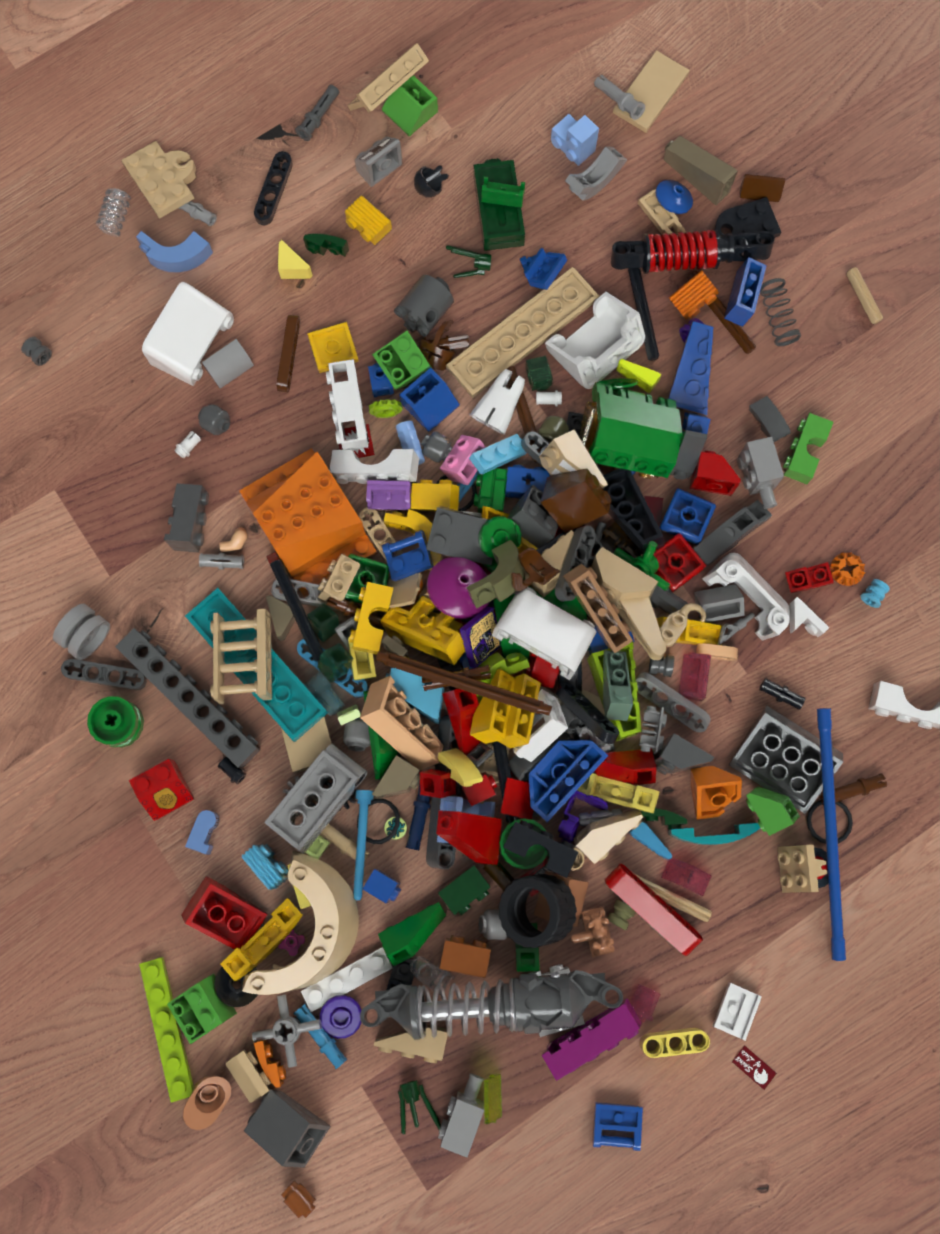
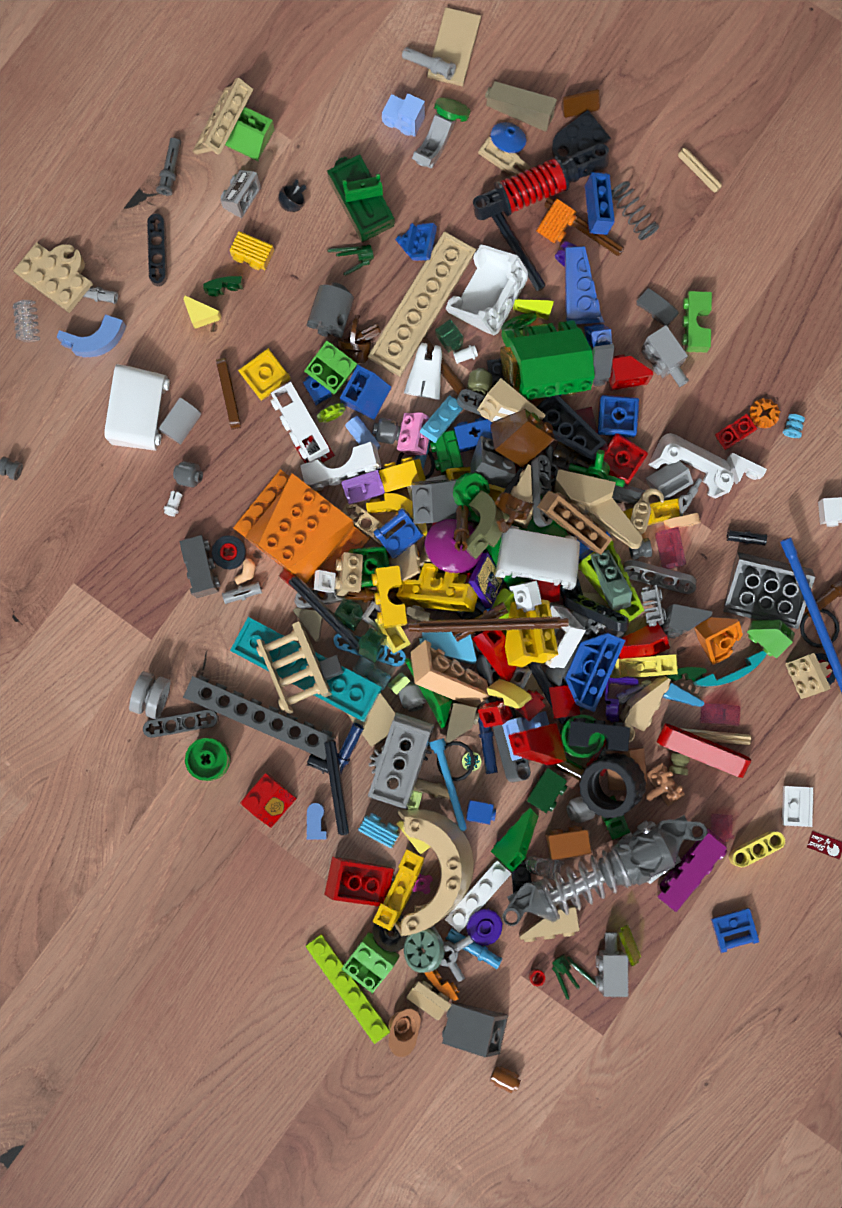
camera: 20 degrees left, 5 degrees up
dark grey slope [694,500,772,567] -> none
none -> black bush [212,535,246,570]
none -> white plate [314,570,336,593]
none -> dark grey slope [319,655,344,680]
none -> black axle [324,740,349,836]
none -> dark blue pin [337,723,364,775]
none -> sand green wheel [404,928,444,973]
none -> green tile [434,98,471,122]
none -> reddish brown pin [454,505,469,551]
none -> white brick [510,581,542,612]
none -> red hinge [529,969,545,986]

